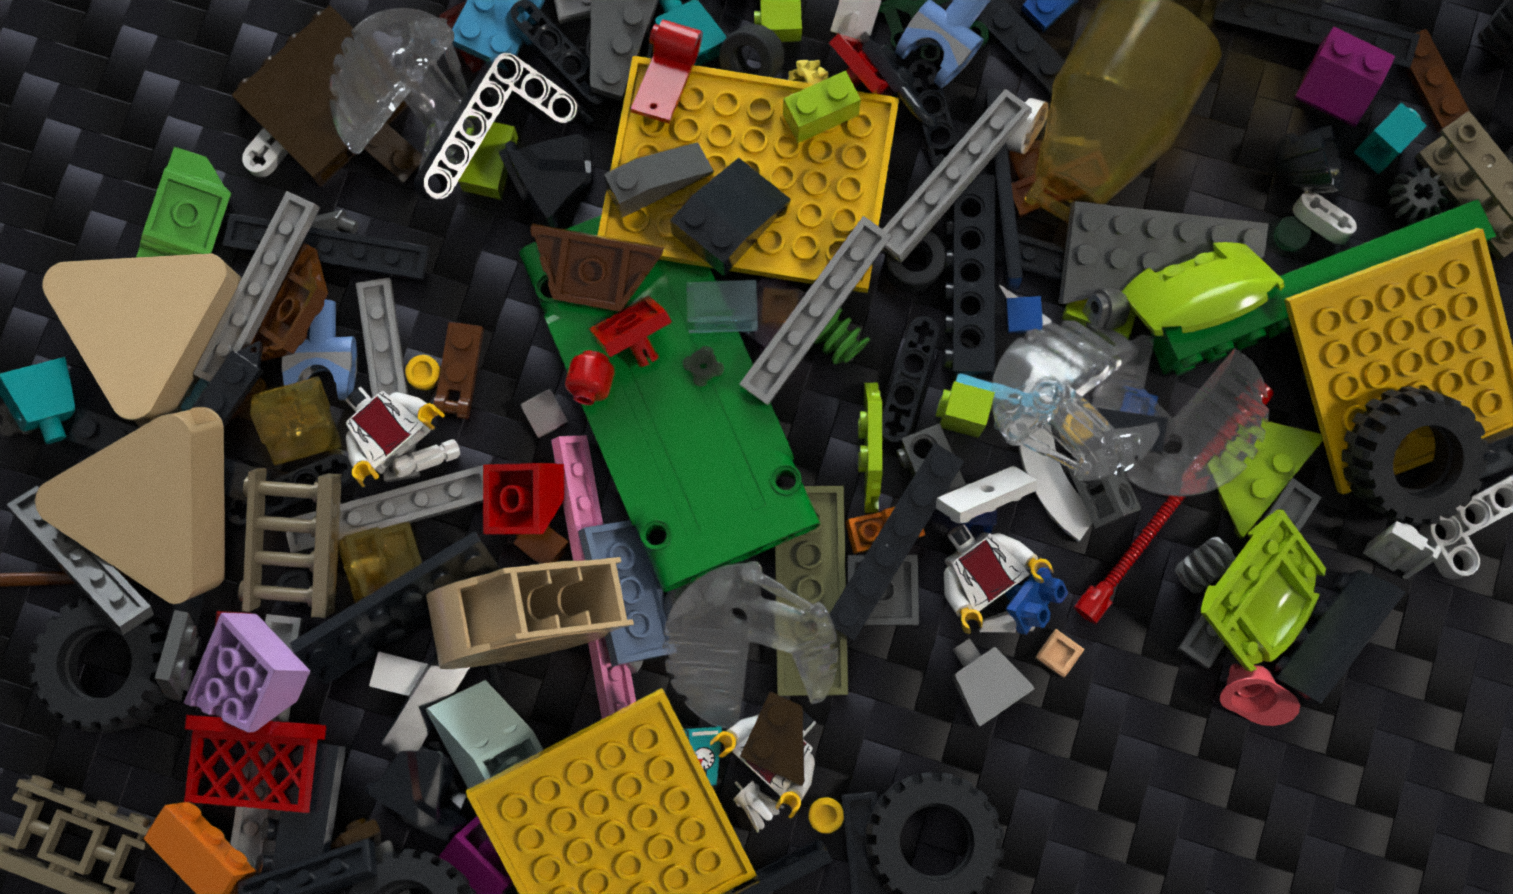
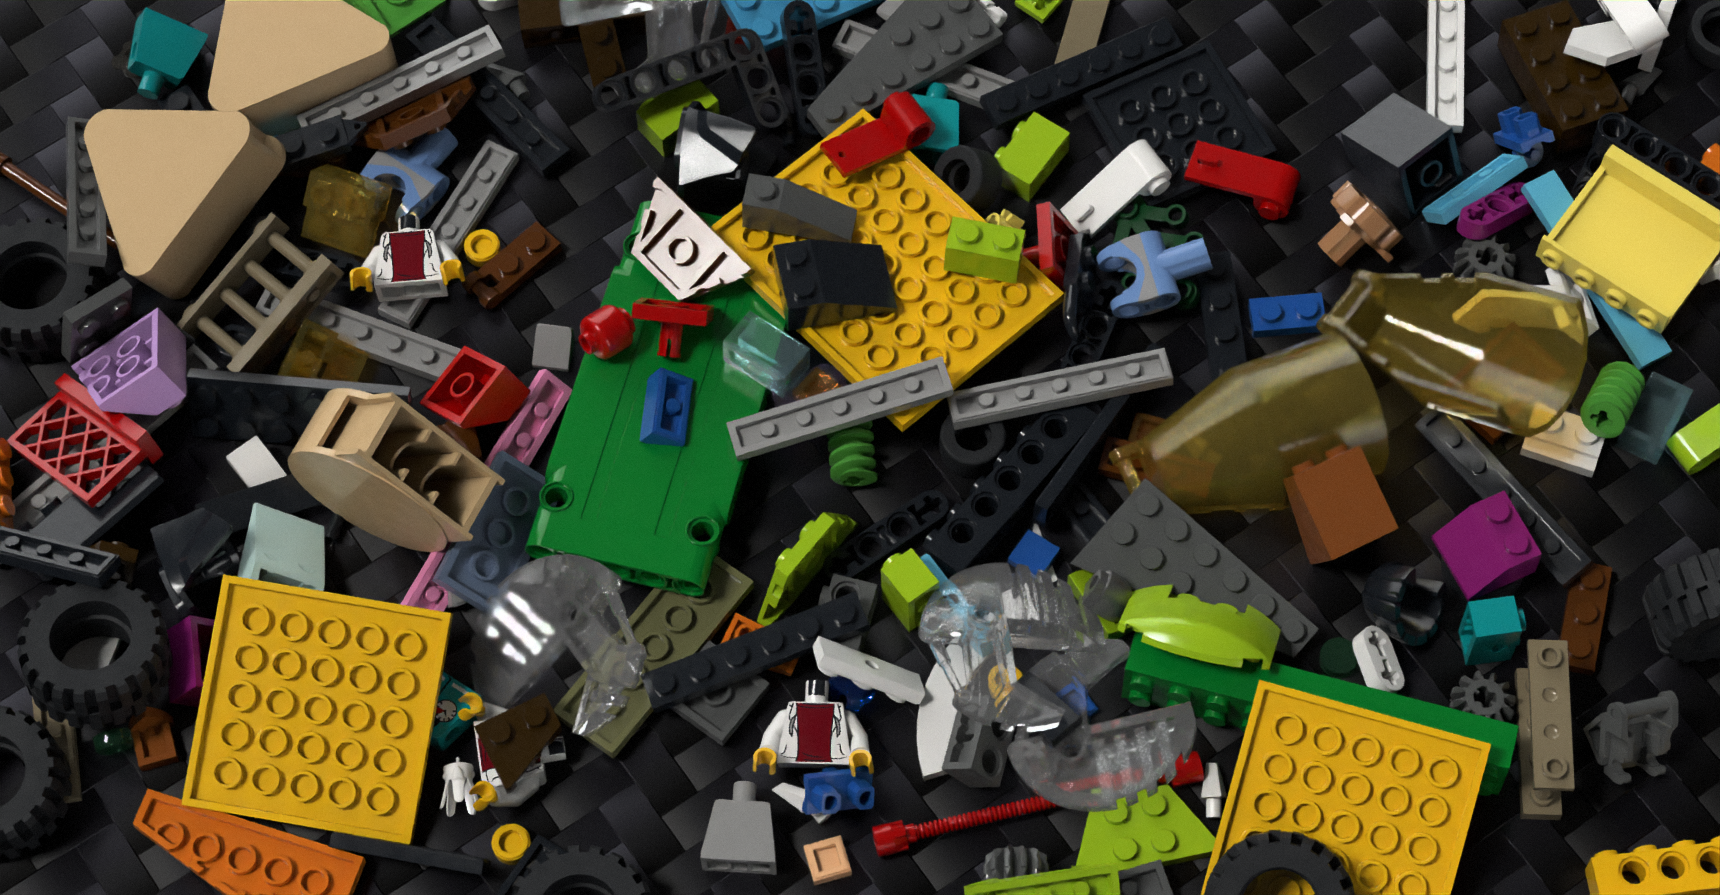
camera: 40 degrees right, 15 degrees down
white axle [392,439,460,477] -> none
clear smoke plate [683,346,724,387] -> none
white beam [1006,98,1048,154] -> none
none -> blue slope [639,367,693,446]
none -> white bar [1201,762,1227,818]
none -> dark orange slope [1283,443,1399,565]

